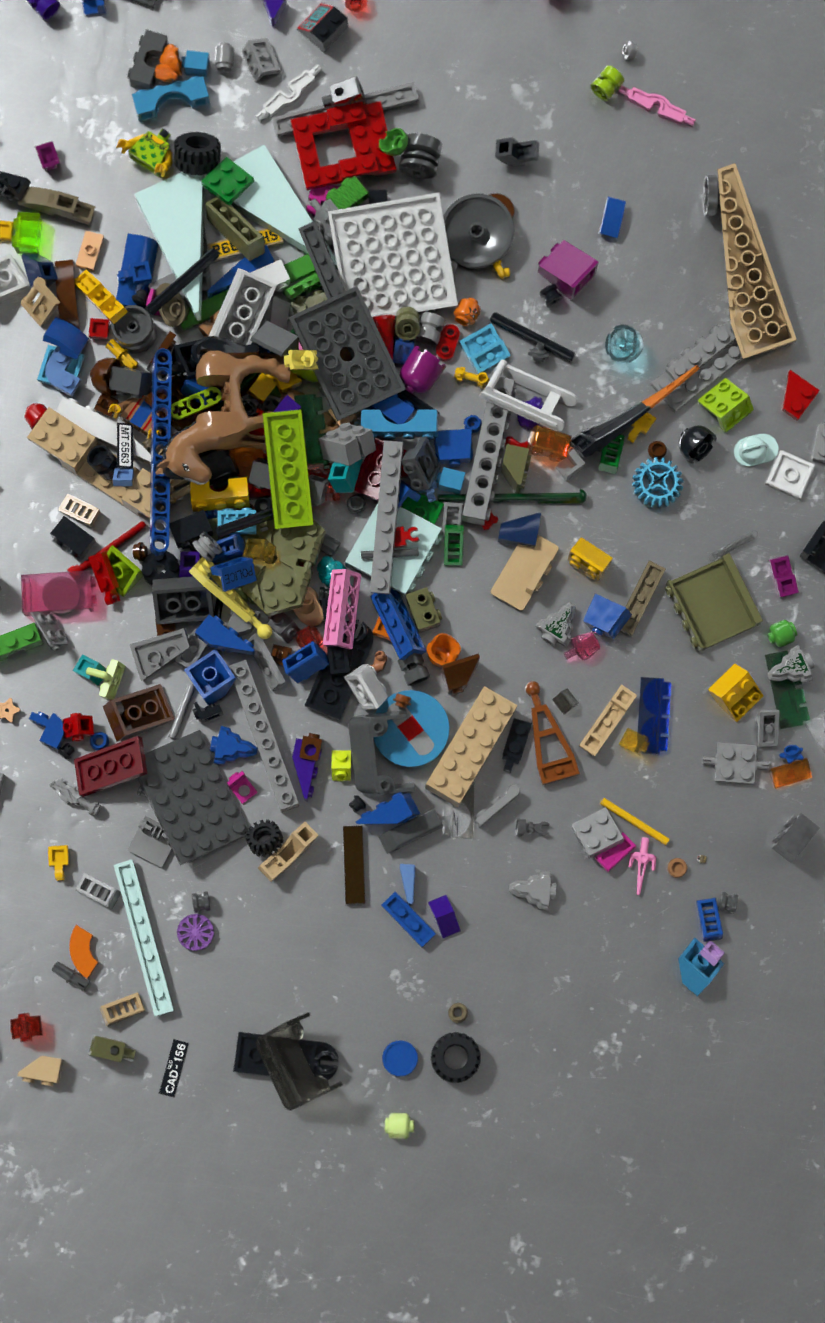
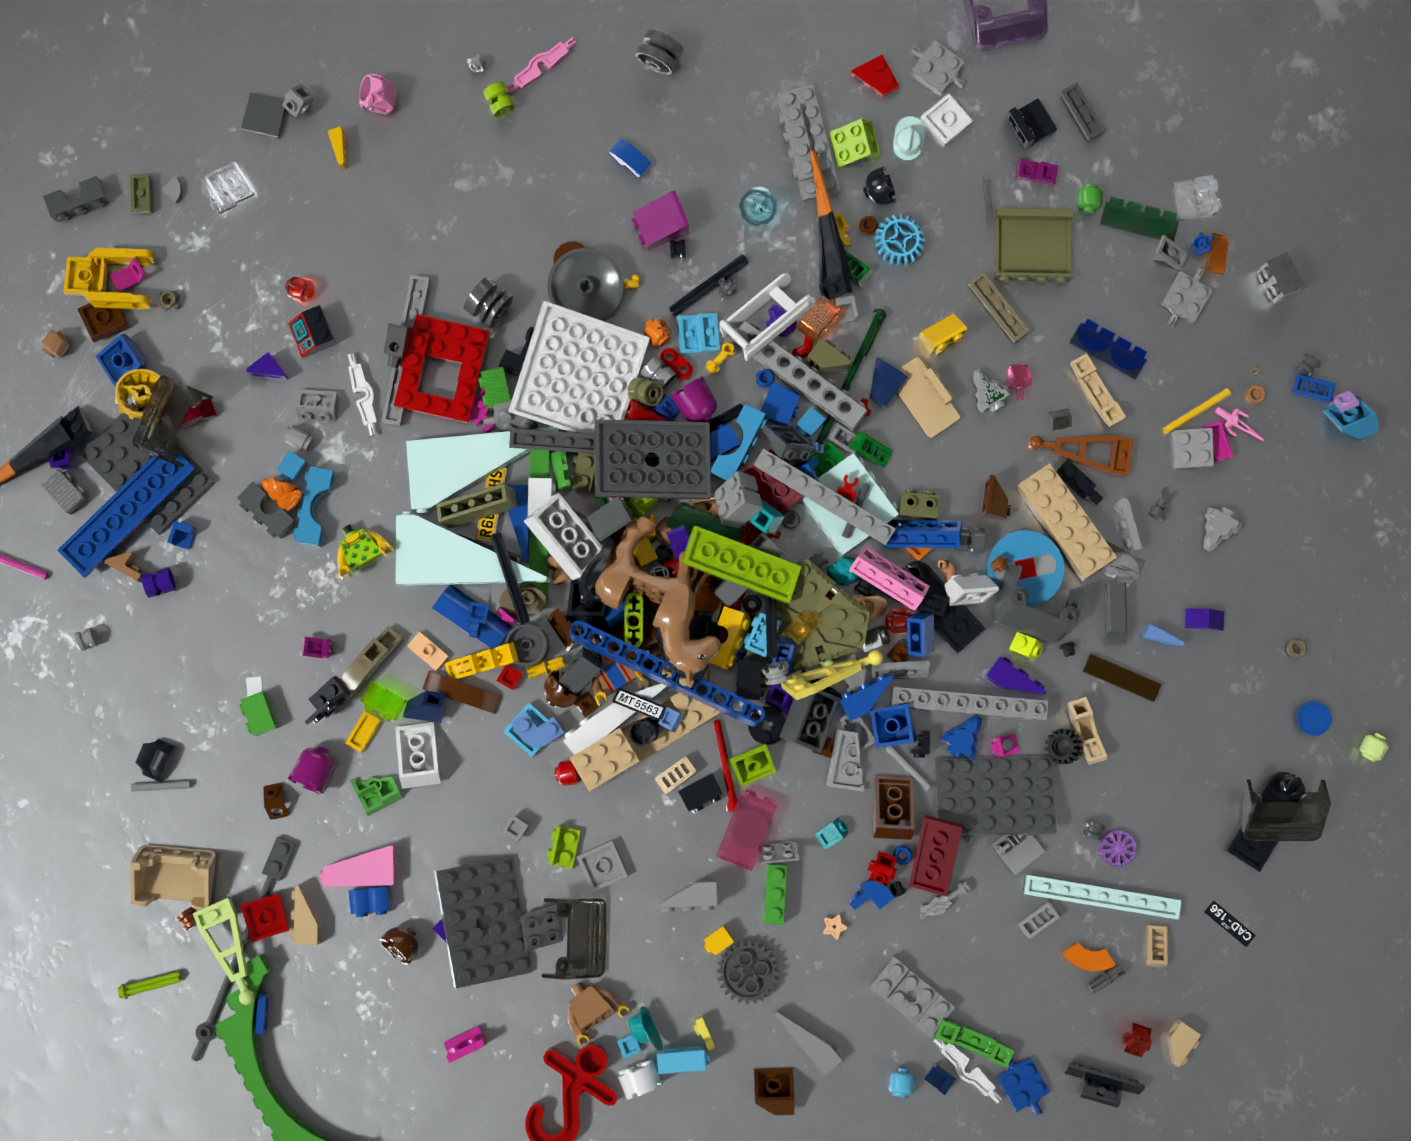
camera: 60 degrees left, 5 degrees up
tan plate [21,277,60,327] -> none
blue slope [43,317,89,359] -> none
yellow plate [48,845,69,881] -> none
yellowish green plate [86,659,126,701] -> none
red plate [88,551,120,605] -> none
olive torso [88,1036,136,1062] -> none
black piece [131,289,148,306] -> none
reddish brown plate [133,542,148,561] -> none
black tyre [174,132,221,175] -> none
green plate [201,157,254,206] -> none
blue panel [210,557,257,592] -> none
light yellow hips [284,350,318,370] -> none
reddish brown bracket [299,733,324,761] -> none
blue slope [356,792,420,824] -> none
bright green hair [379,128,409,156] -> none
blue plate [381,892,436,948] -> none
orange helmet [427,633,461,668] -> none
black tyre [431,1032,481,1083] -> none
black brick [495,137,539,166] -> none
blue torso [583,594,632,639] -> none
clear yellow bracket [619,728,649,756] -> none
yellow slope [708,663,763,722] -> none
tan wedge [717,163,797,359] -> none
light grey rock [767,645,814,683] -> none

